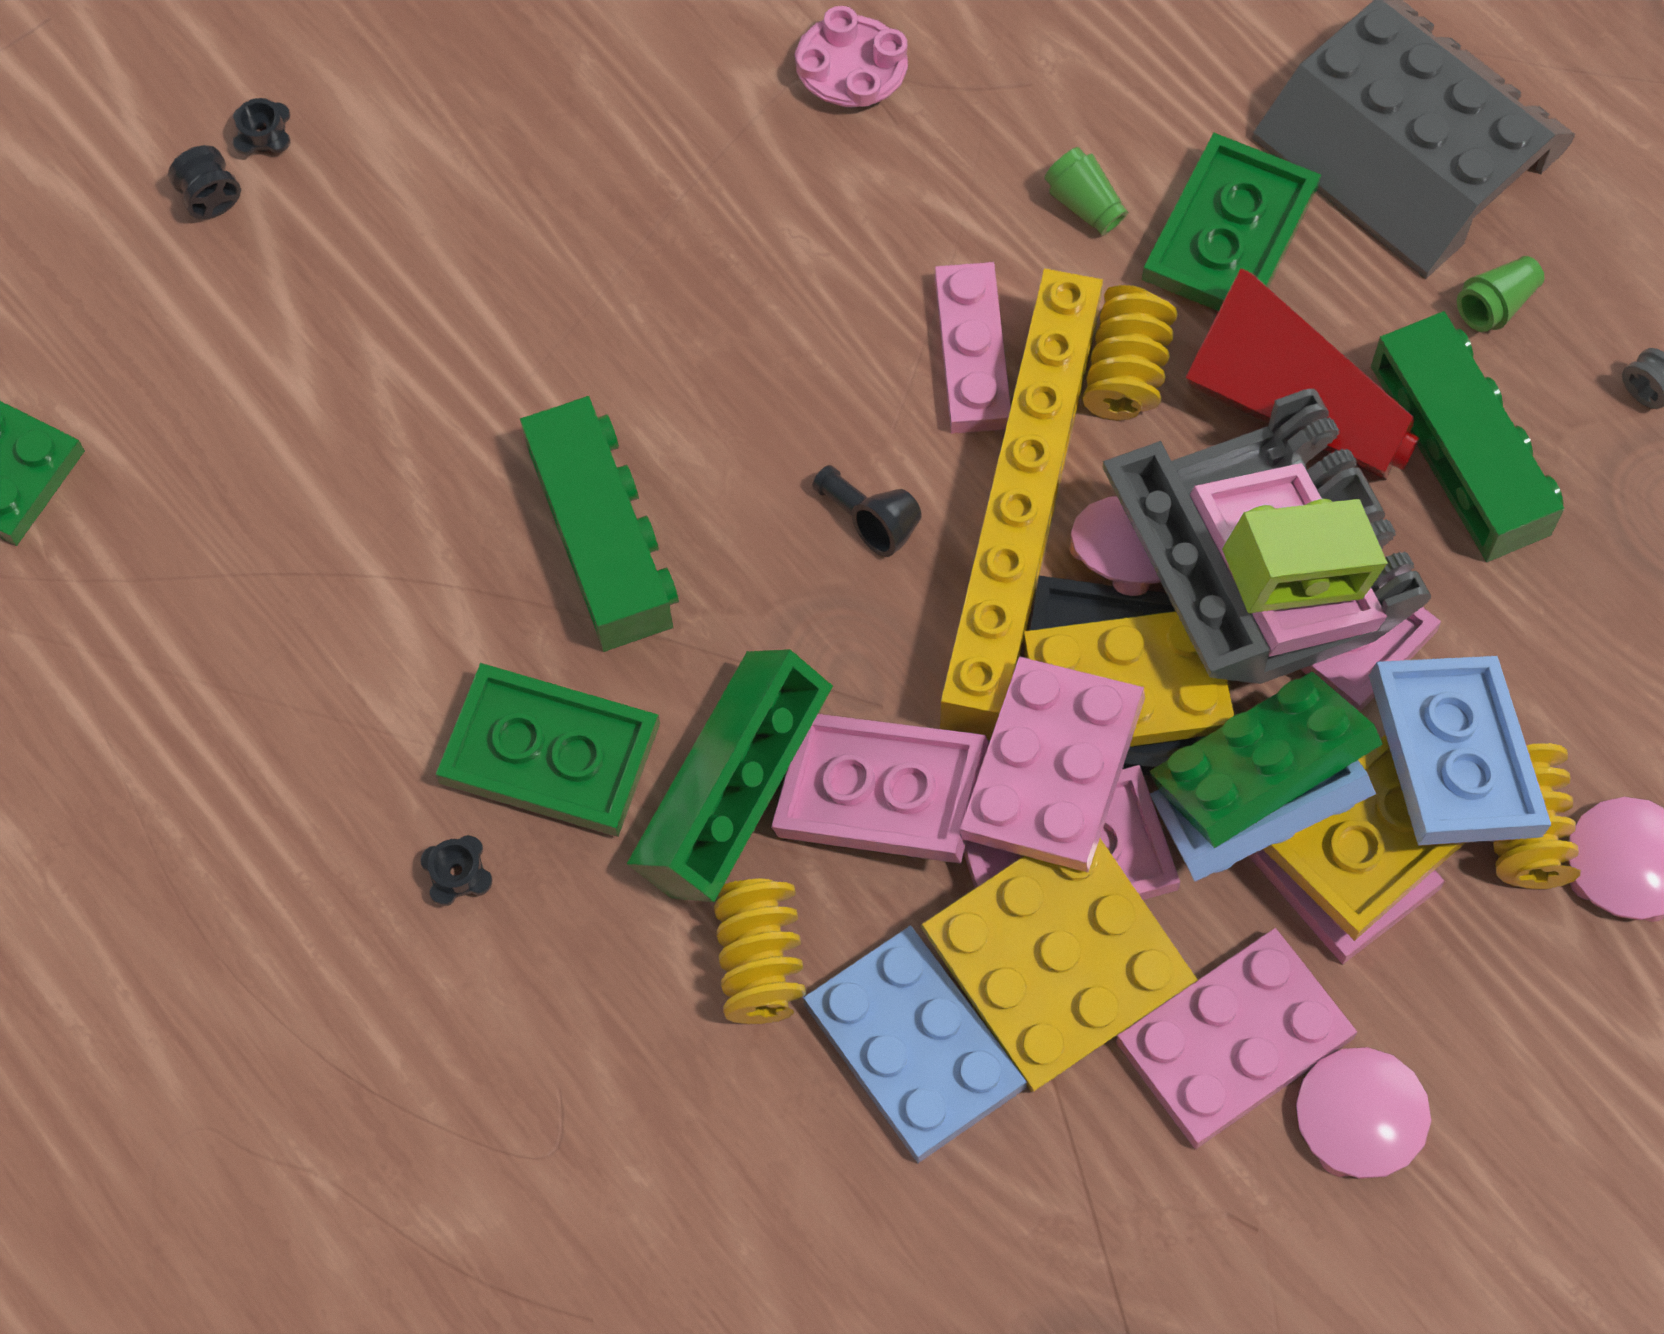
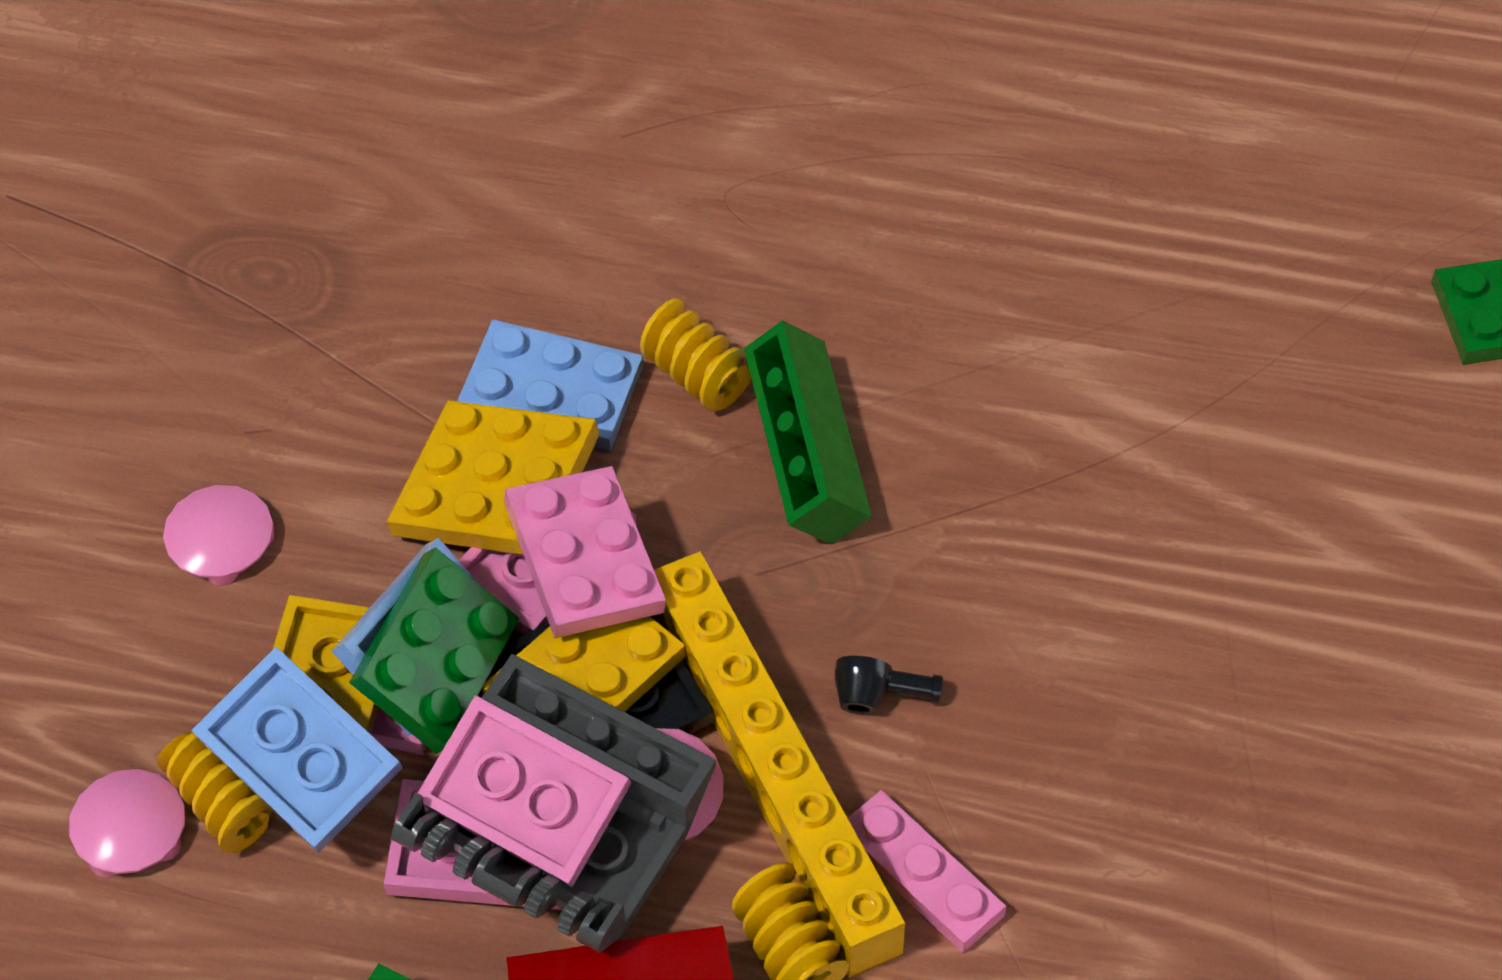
camera: 140 degrees right, 10 degrees down
black plate [420,835,493,906] -> none
green plate [435,663,660,837] -> none
green brick [520,396,679,652] -> none
bright pink plate [772,714,989,863] -> none
bright pink plate [1115,928,1357,1150] -> none
lime brick [1222,499,1387,613] -> none

